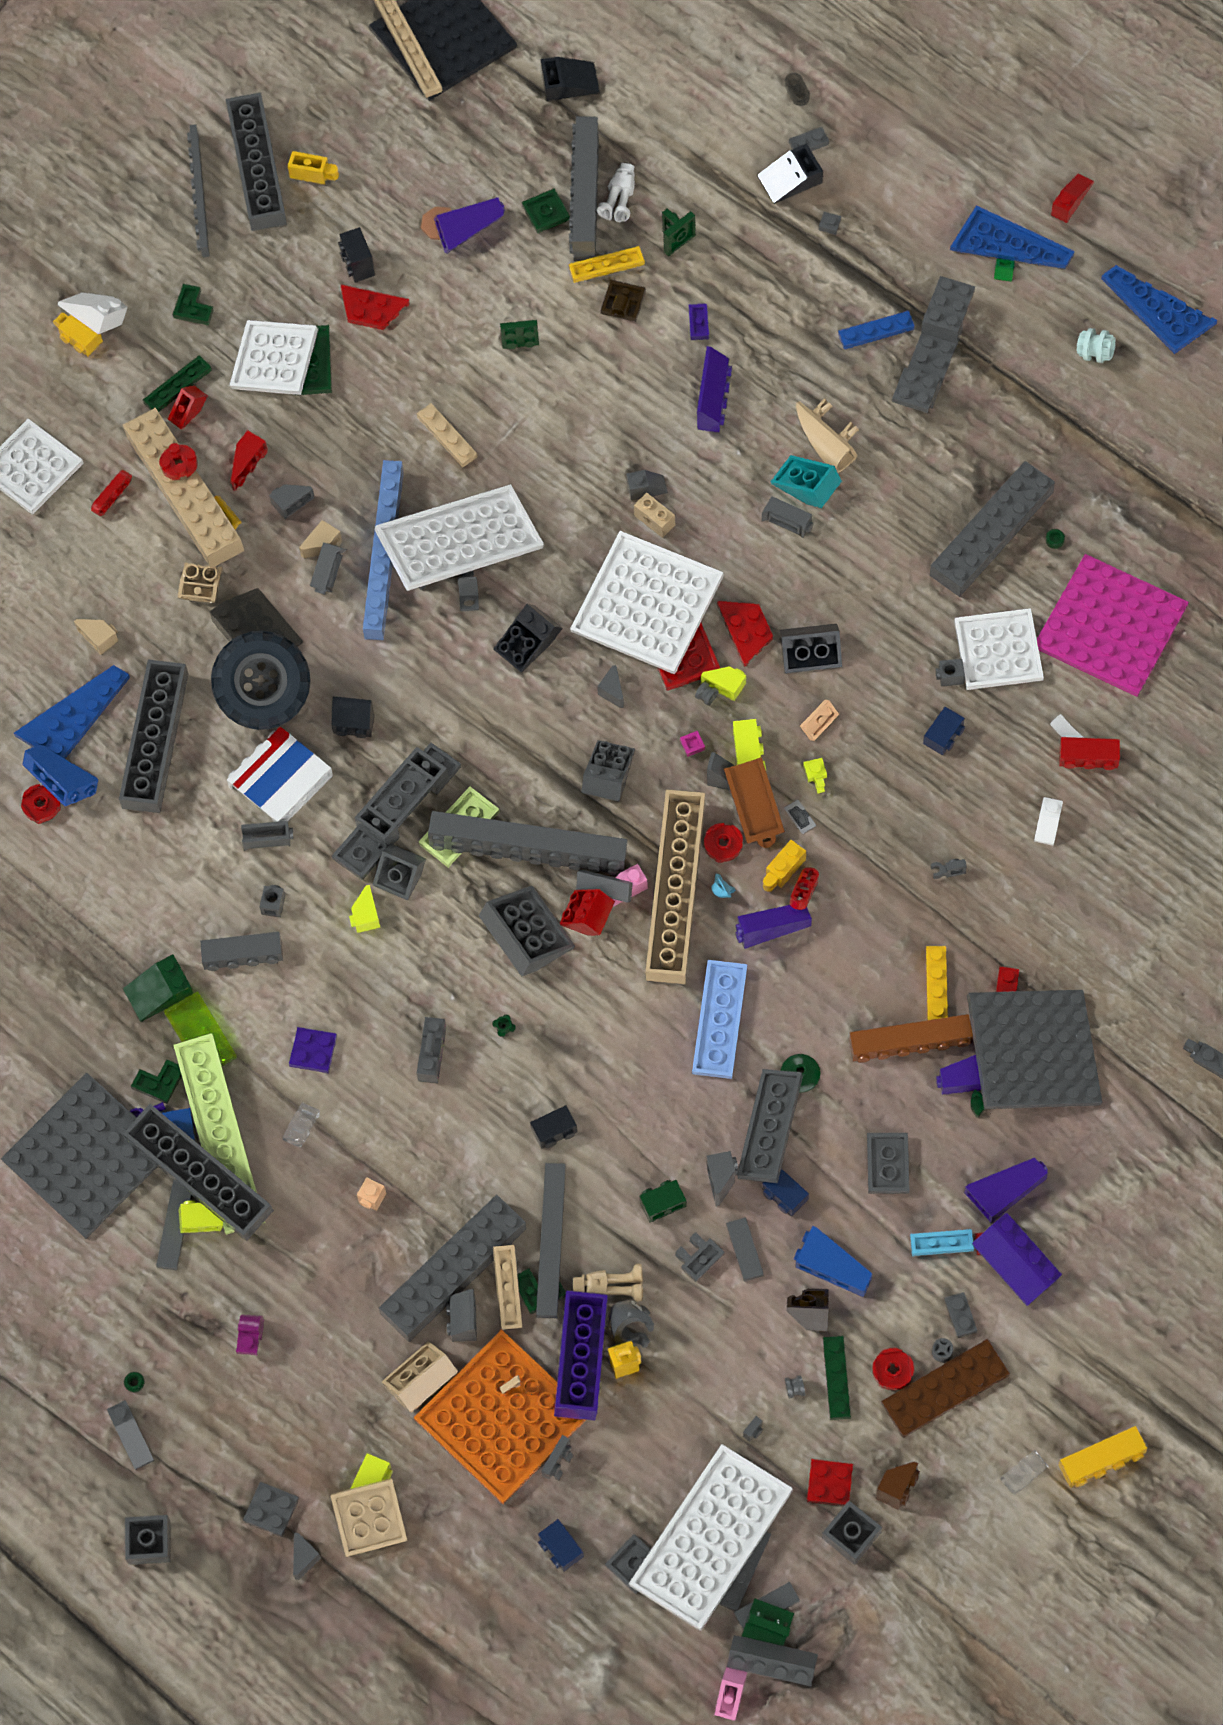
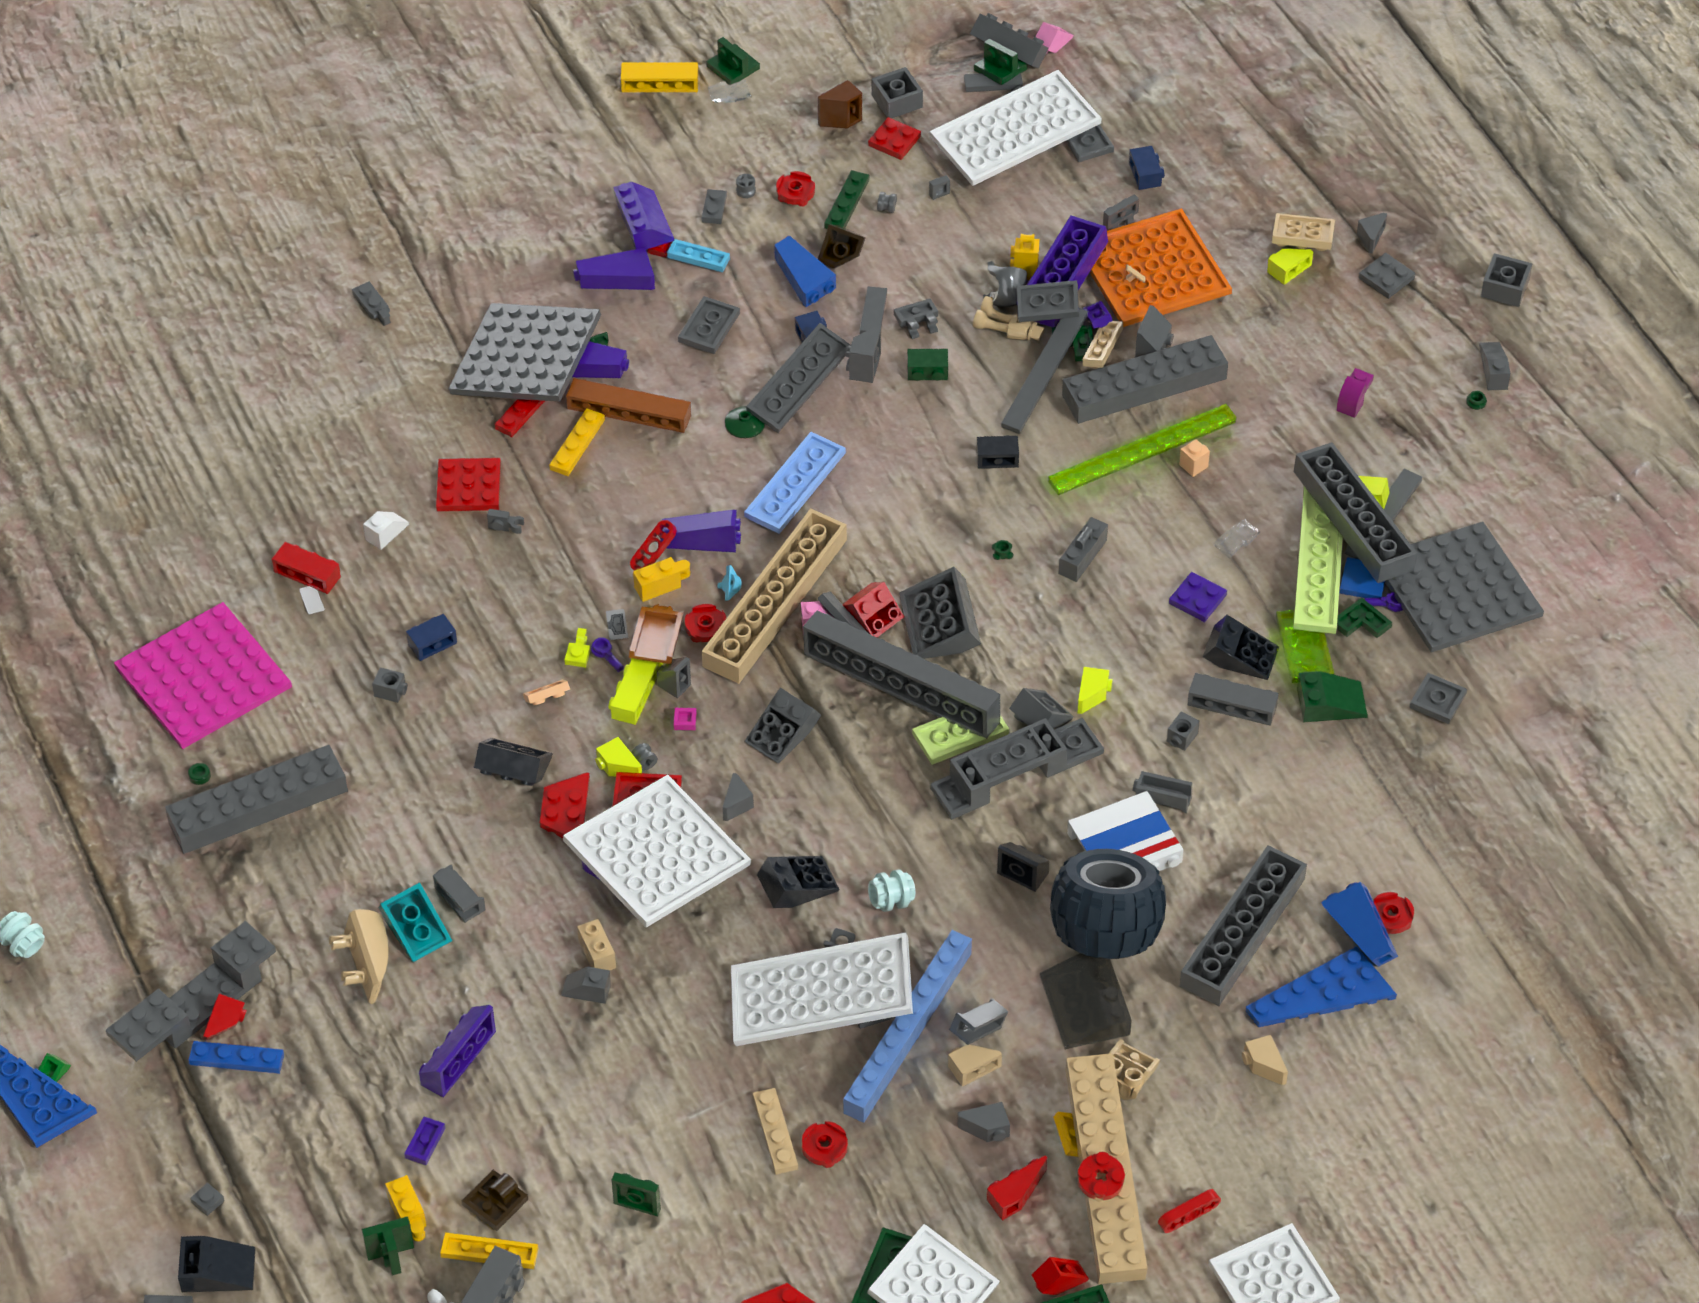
camera: 160 degrees left, 15 degrees down
tan slope [382,1341,458,1412] -> none
reddish brown plate [881,1339,1010,1438] -> none
white plate [954,608,1044,690] -> none
none -> red slope [202,993,247,1041]
none -> yellow brick [385,1175,426,1242]
none -> red plate [436,458,501,511]
none -> dark purple plate [591,637,624,672]
none -> dark green bracket [706,37,760,86]
none -> red plate [802,1121,848,1168]
none -> light aqua piece [868,869,915,912]
none -> dark grey plate [1017,280,1079,322]
none -> clear neon green plate [1048,404,1237,496]
none -> dark purple plate [1083,301,1113,329]
none -> black slope [1203,615,1279,680]
none -> dark grey plate [1409,673,1467,724]

